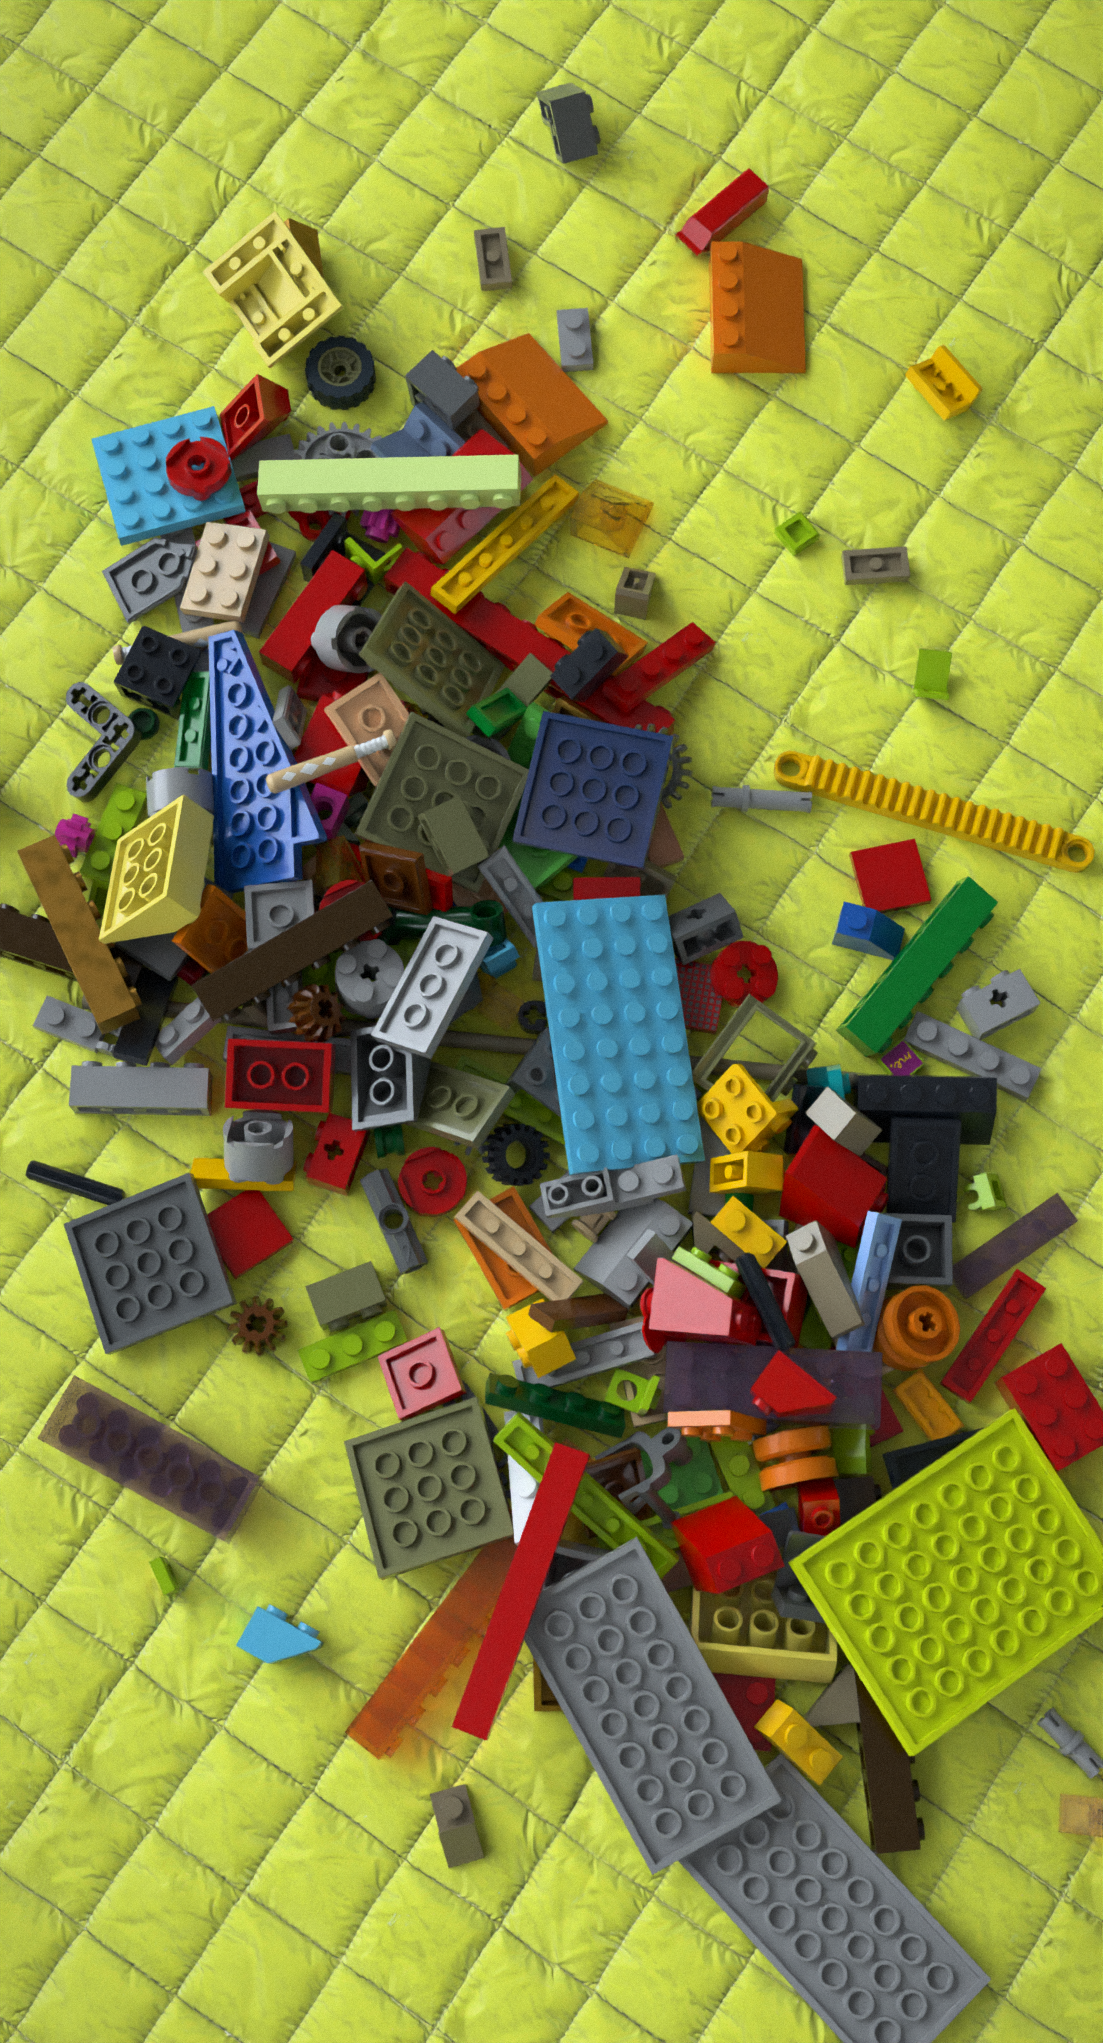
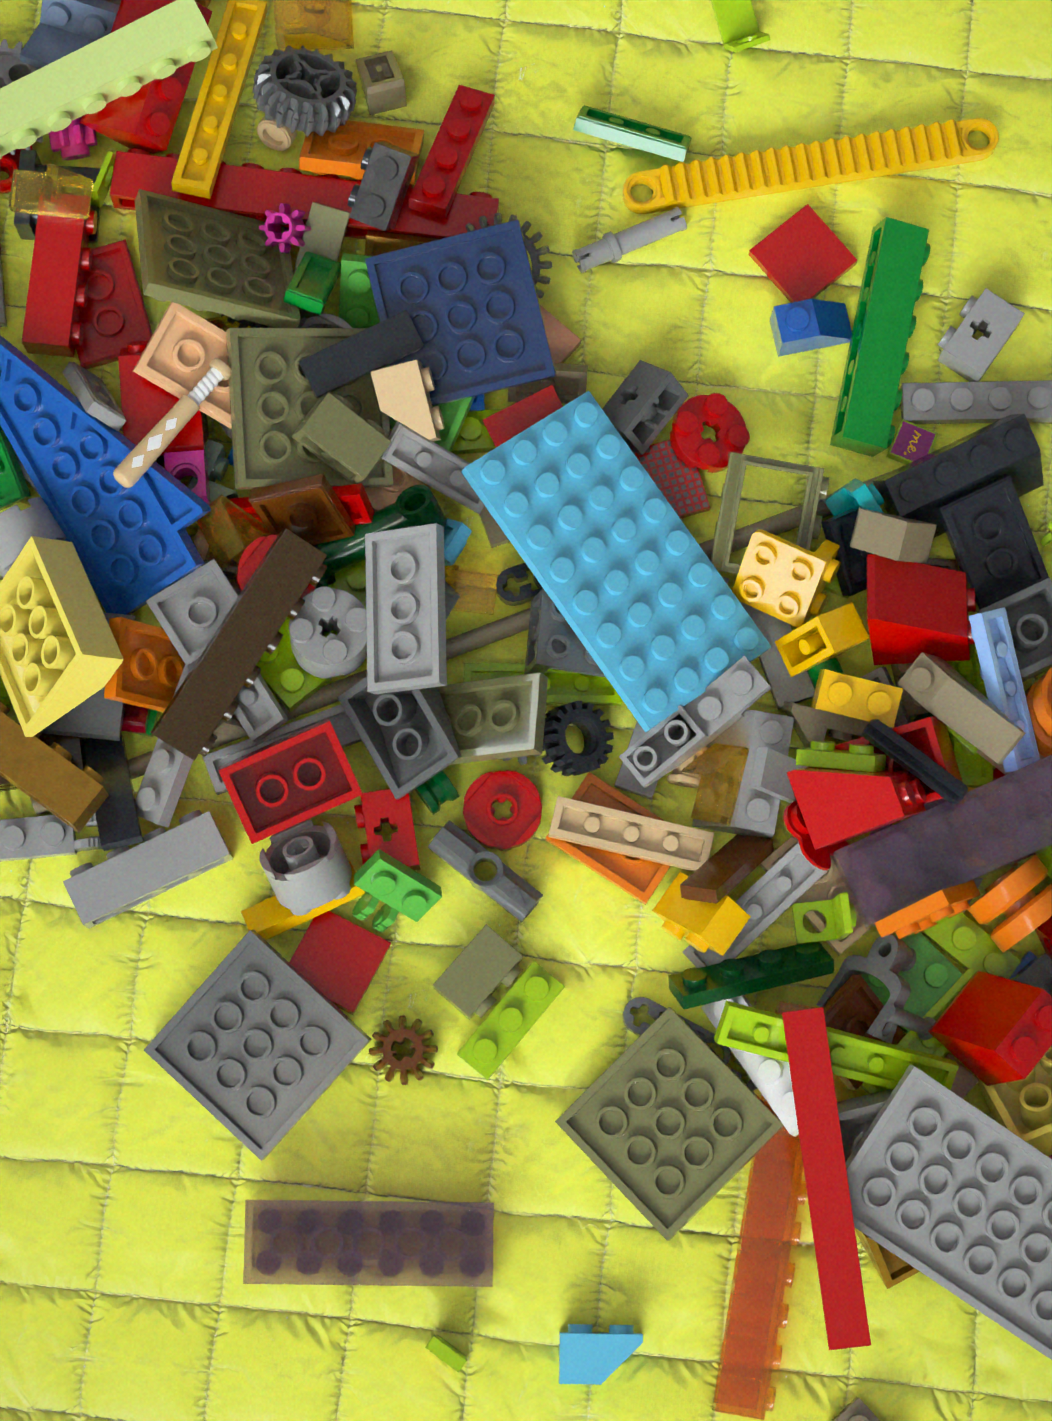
camera: 30 degrees left, 5 degrees up
black axle [25,1160,125,1205] -> none
reddish brown gear [286,984,347,1042] -> none
light grey brick [311,605,382,673] -> none
plate [377,1327,466,1422] -> none
red slope [750,1350,837,1417] -> none
none -> clear yellow slope [9,163,93,219]
none -> dark grey gear [253,45,357,137]
none -> tan tile [257,115,297,151]
none -> dark pink gear [259,203,311,253]
none -> black tile [298,310,424,399]
none -> bright green hinge [352,849,442,933]
none -> tan slope [371,360,445,442]
none -> tile [573,105,692,162]
none -> clear yellow slope [681,743,749,826]

